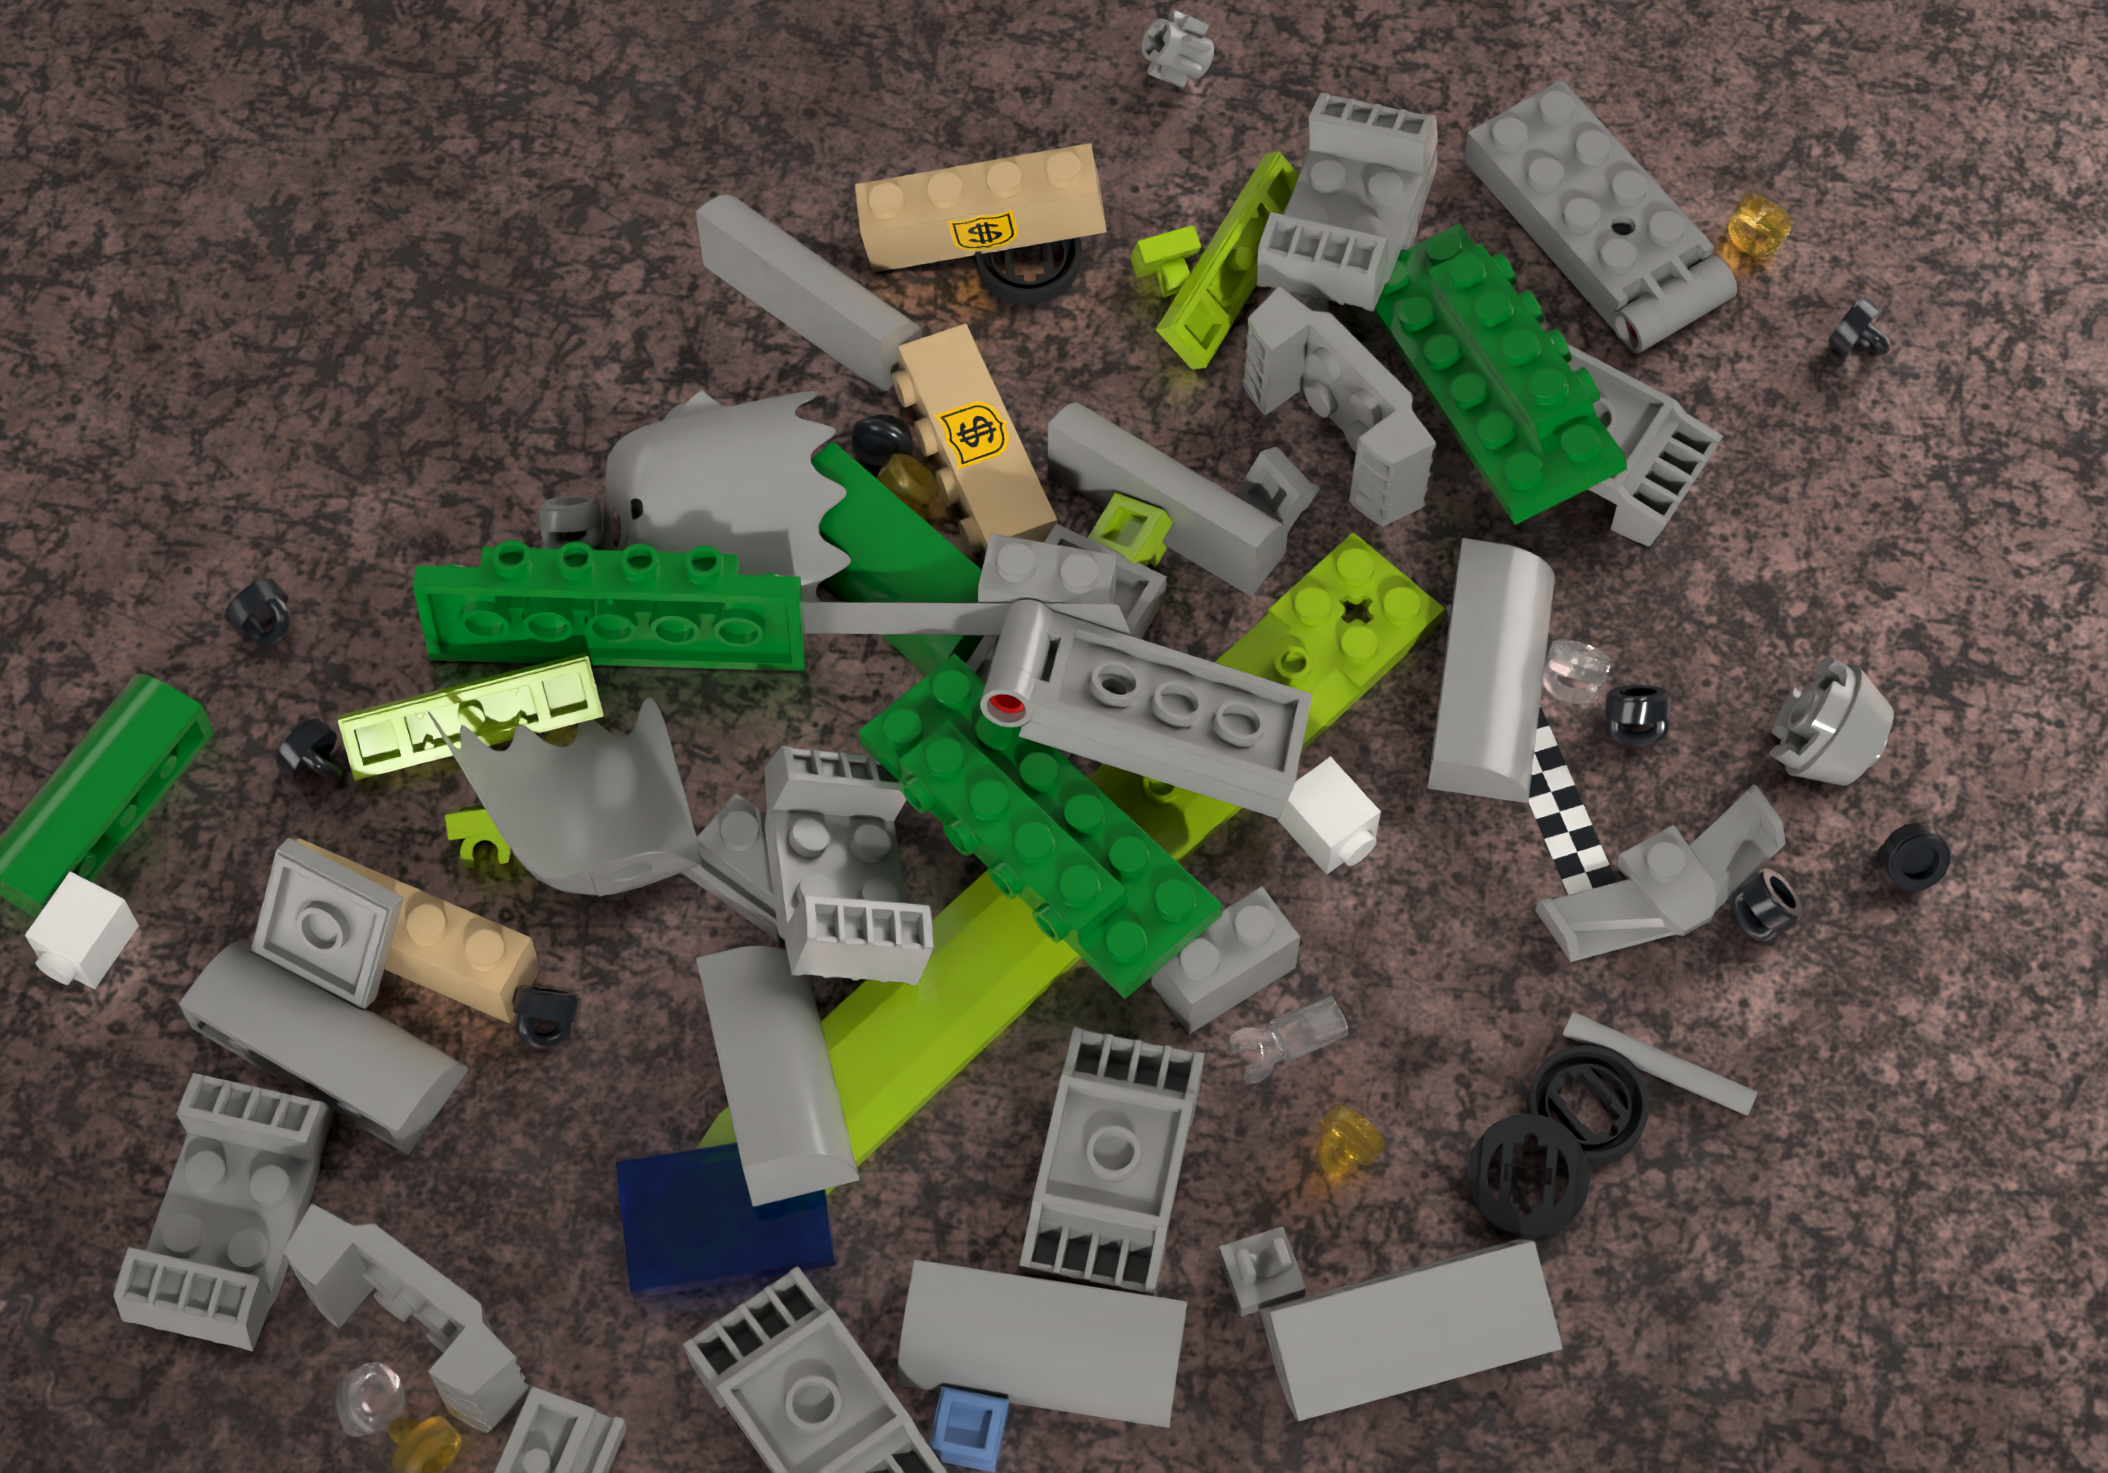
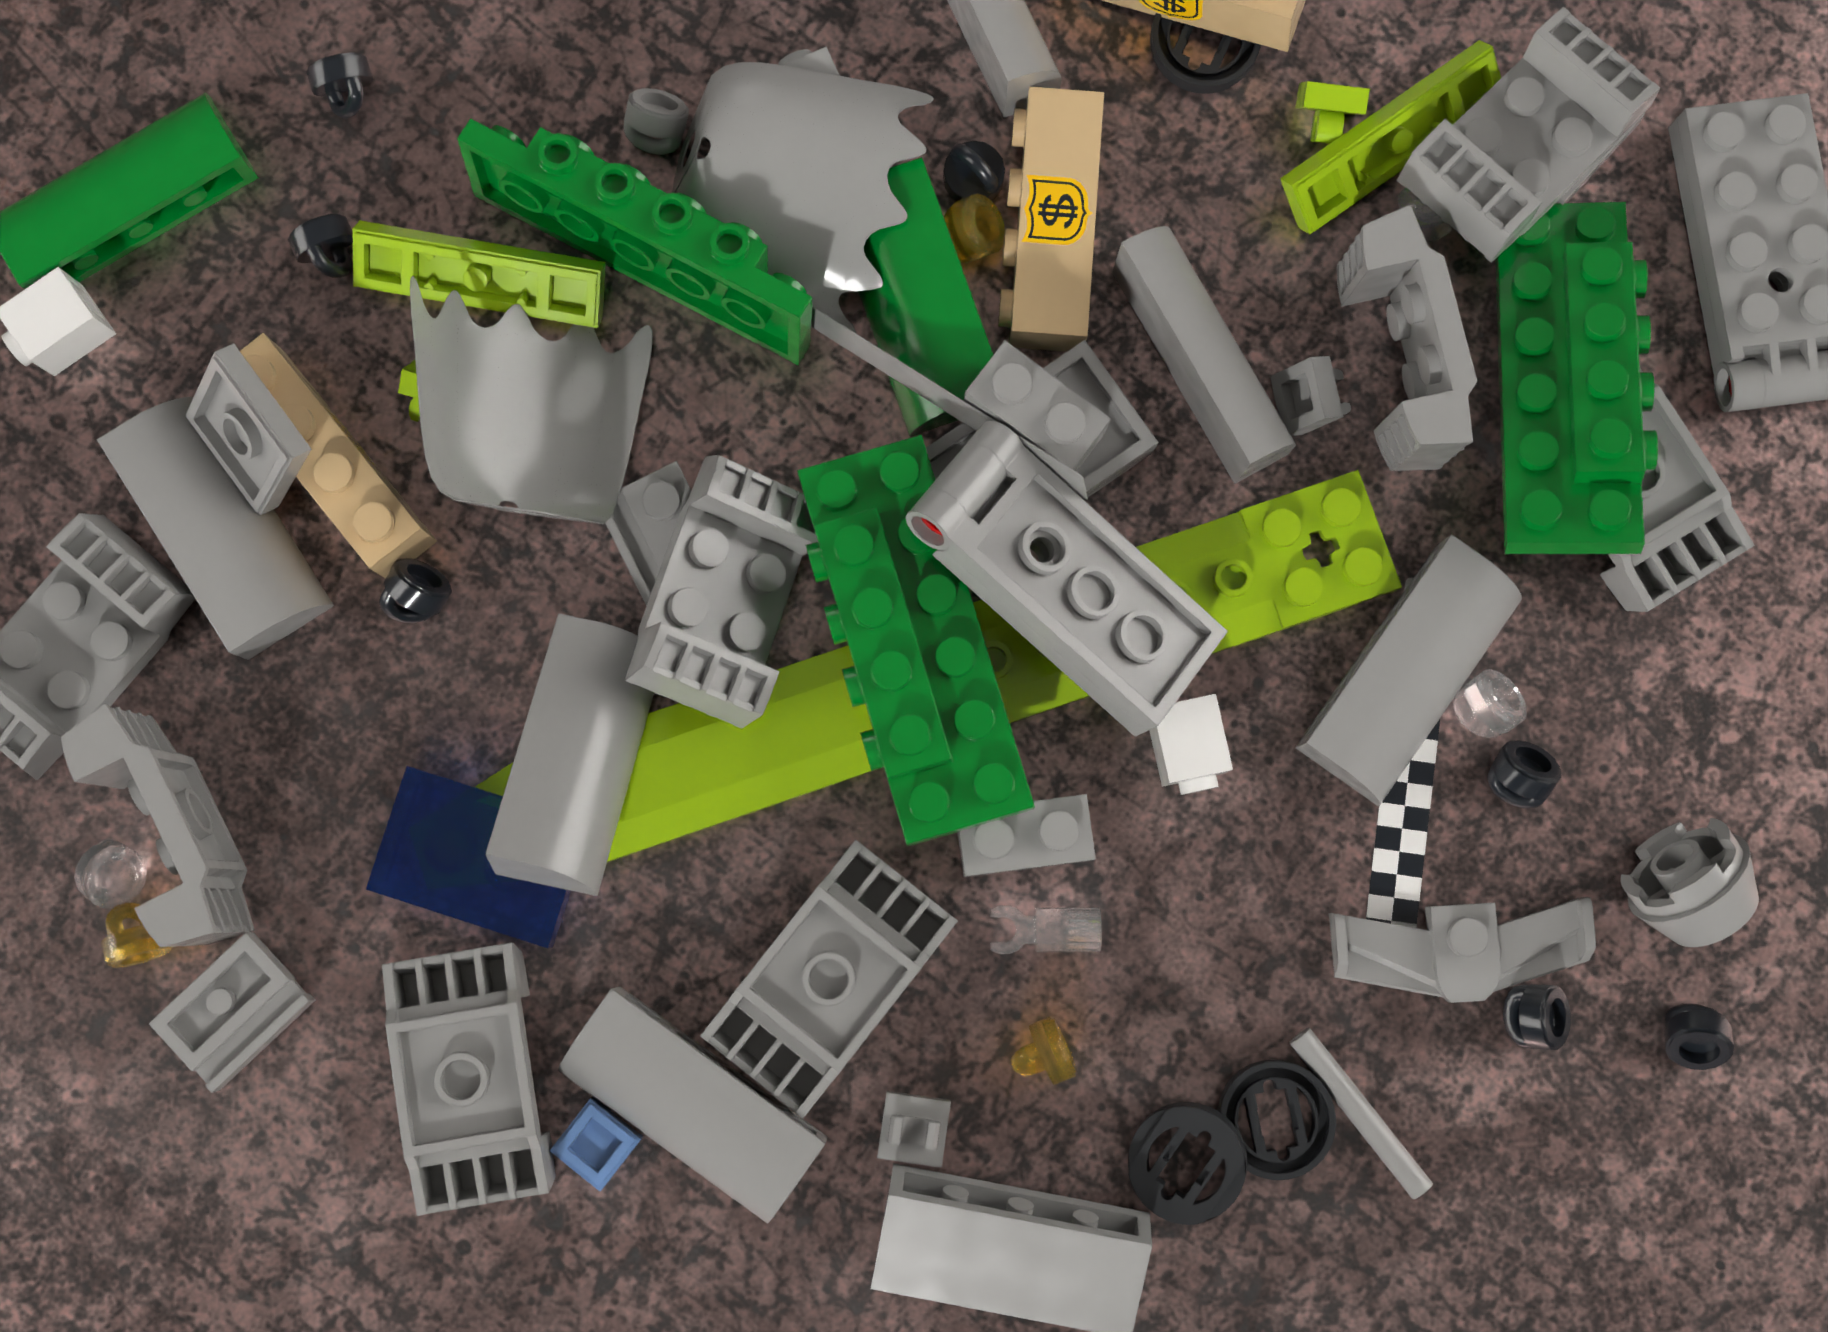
camera: 25 degrees right, 20 degrees up
lime tile [1088,492,1173,570] -> none

